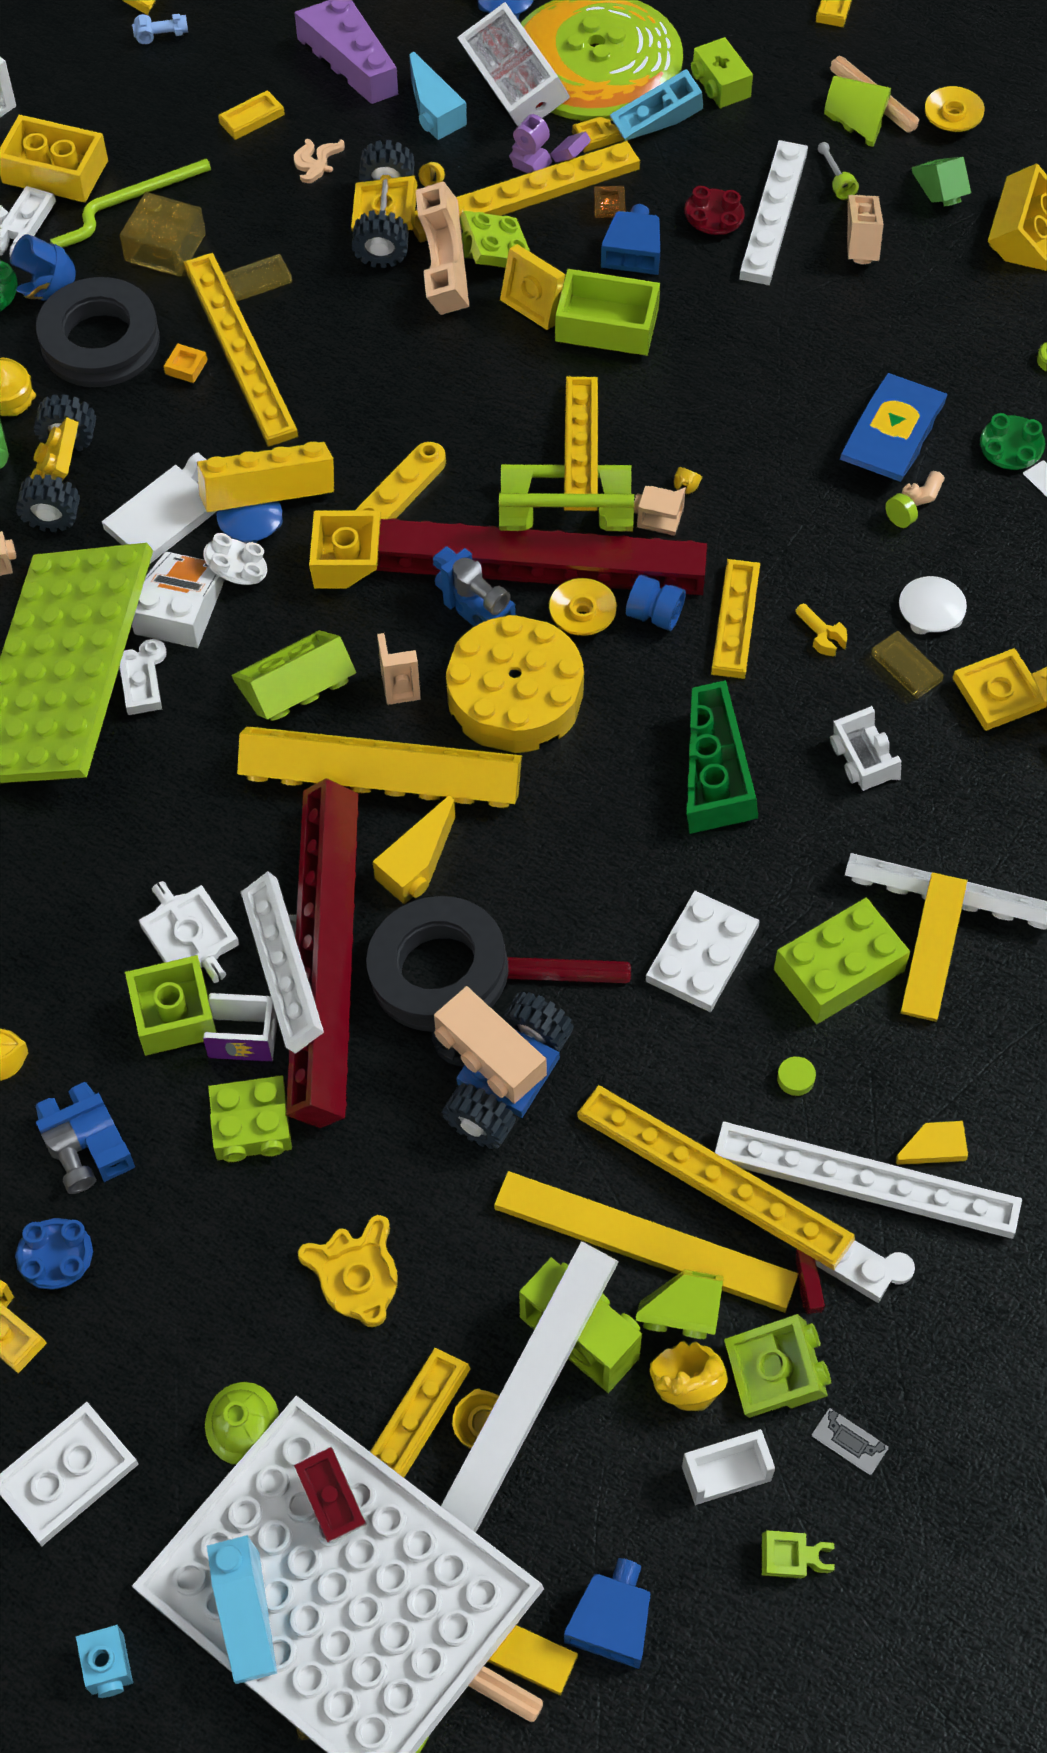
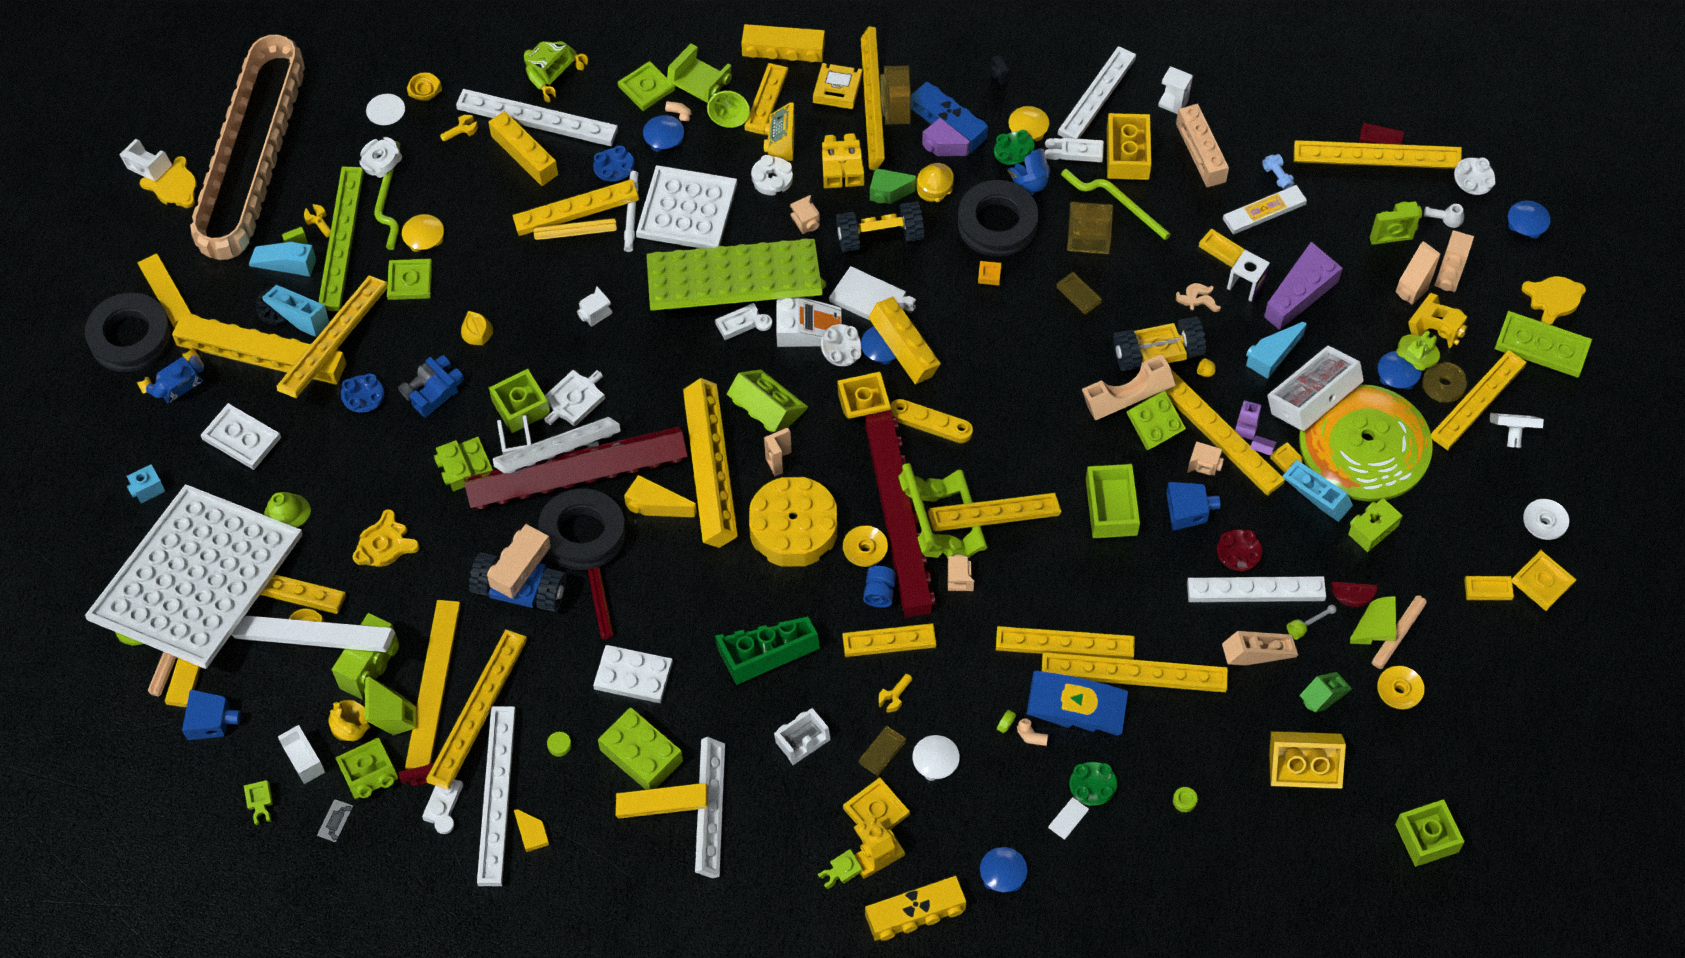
camera: 75 degrees right, 0 degrees up
yellow tile [184,253,298,447] -> none
medium azure slope [207,1535,277,1684] -> none
dark red plate [294,1447,367,1543] -> none
hips [433,546,516,627] -> none
yellow plate [500,244,565,330] -> none
clear orange plate [594,186,626,218] -> none
yellow hinge [674,467,702,494] -> none
none -> white window [577,286,612,327]
none -> yellow tile [996,626,1134,660]
none -> yellow plate [1041,652,1227,692]
none -> light nougat brick [1176,104,1229,187]
none -> light nougat window [1187,442,1224,476]
none -> white tile [1223,185,1307,235]
none -> white piece [1227,250,1270,302]
none -> dark red tile [1331,582,1378,607]

